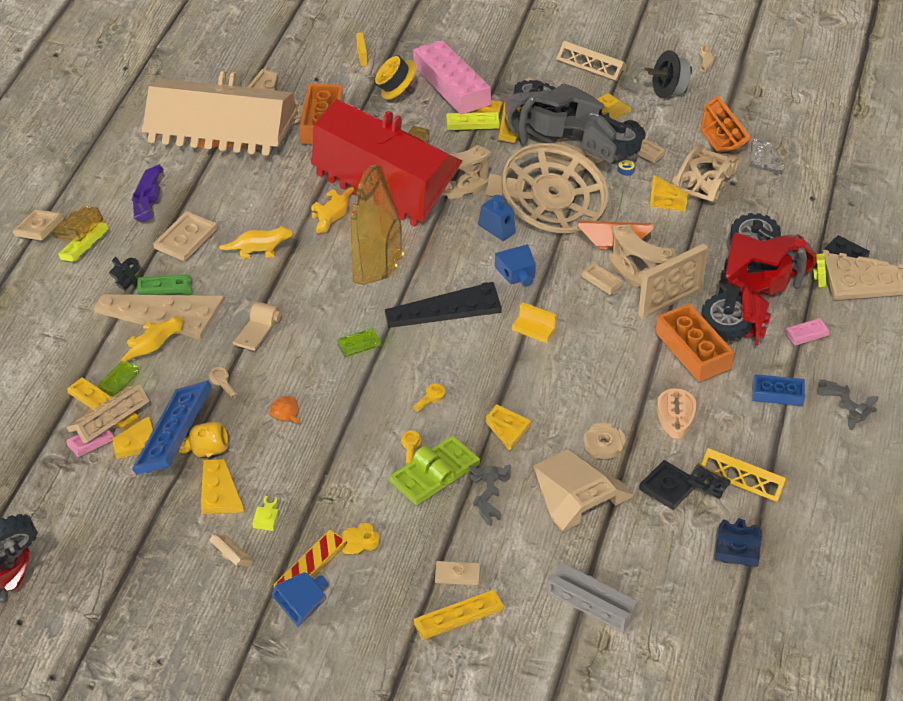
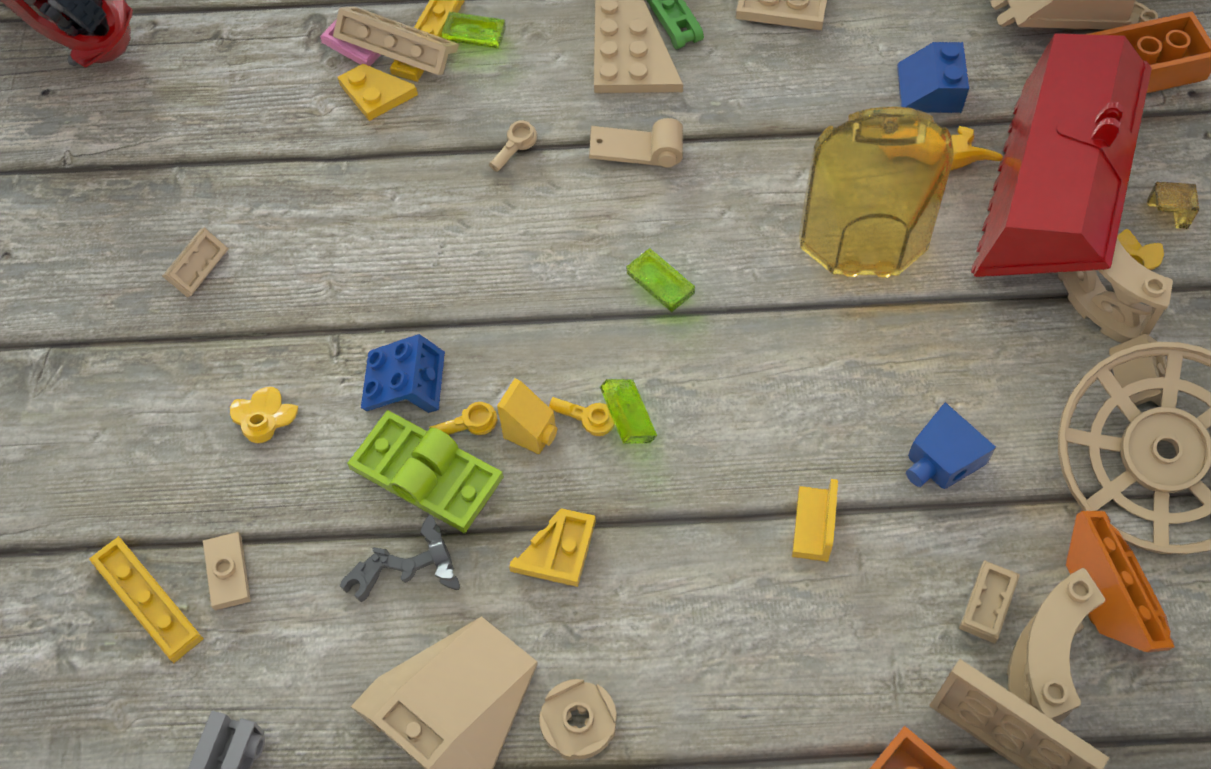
camera: 75 degrees right, 15 degrees up
yellow animal [122,316,184,363] -> none
blue plate [132,380,212,475] -> none
yellow piece [178,421,228,458] -> none
yellow wing [201,459,244,514] -> none
yellow animal [219,226,293,259] -> none
neon yellow plate [252,496,279,531] -> none
orange piece [269,396,300,424] -> none
blue torso [271,572,328,627] -> none
yellow tile [273,530,346,587] -> none
black wing [385,282,502,328] -> none
blue torso [478,195,516,241] -> none
none -> blue bracket [361,334,445,413]
none -> yellow slope [497,378,558,455]
none -> clear neon green plate [600,379,657,444]
none -> blue slope [897,42,969,113]

